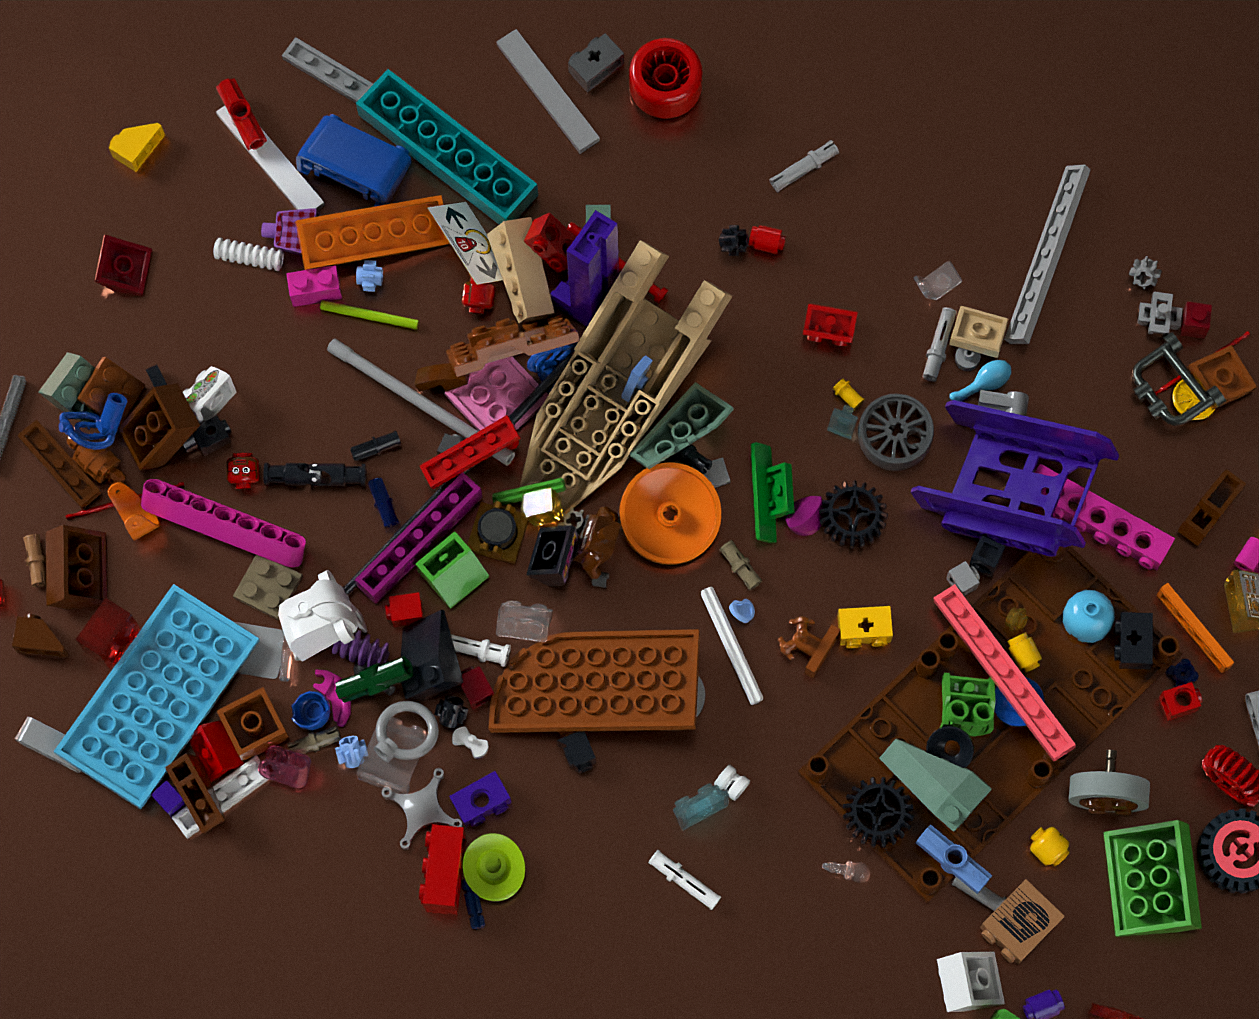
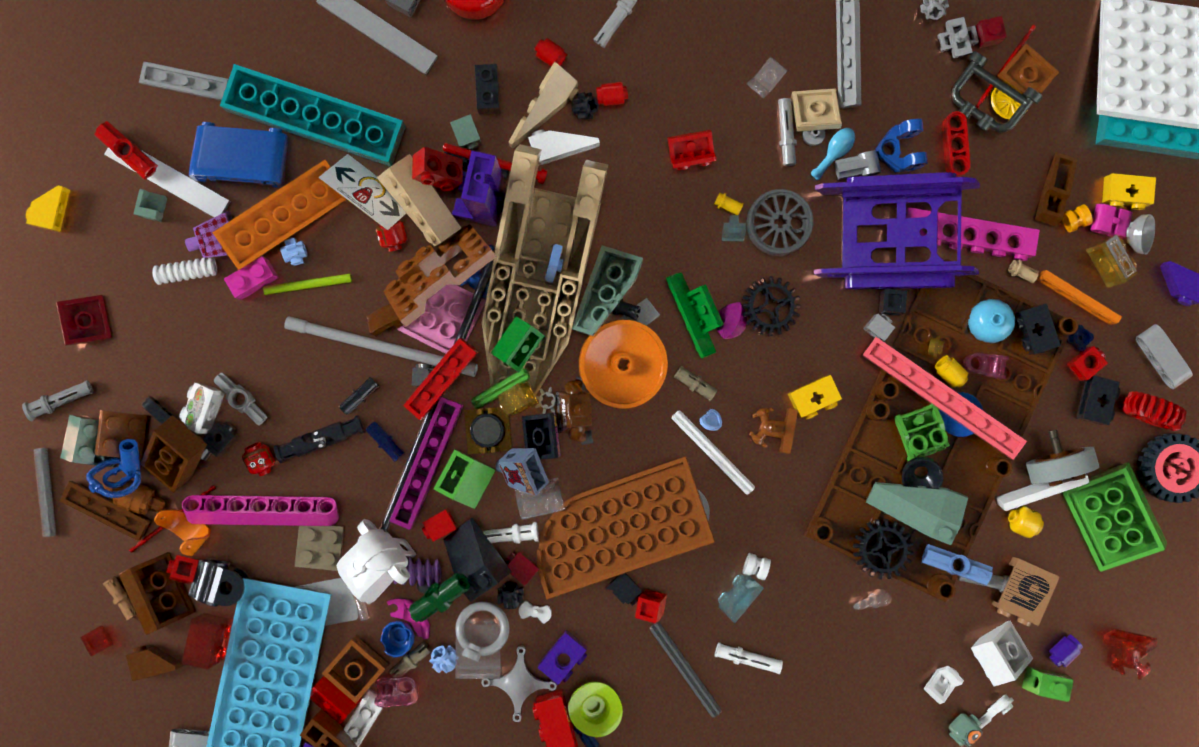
camera: 25 degrees left, 15 degrees up
none -> light grey pin [22,380,93,421]
none -> sand green panel [133,189,167,222]
none -> red brick [166,555,199,585]
none -> black piece [189,559,250,607]
none -> light grey axle [214,373,267,425]
none -> black brick [475,64,501,115]
none -> green brick [491,316,544,372]
none -> sand blue torso [496,448,549,496]
none -> tan wedge [508,62,579,149]
none -> white slope [528,129,600,166]
none -> red brick [534,38,568,67]
none -> red brick [635,589,667,624]
none -> dark grey axle [650,622,722,718]
none -> blue piece [875,119,928,173]
none -> white bracket [924,666,964,704]
none -> red beam [942,111,970,177]
none -> clear pink piece [963,353,1009,380]
none -> white tile [996,474,1089,511]
none -> tan pin [1008,260,1039,283]
none -> light orange wheel [1062,204,1092,233]
none -> black brick [1076,375,1120,425]

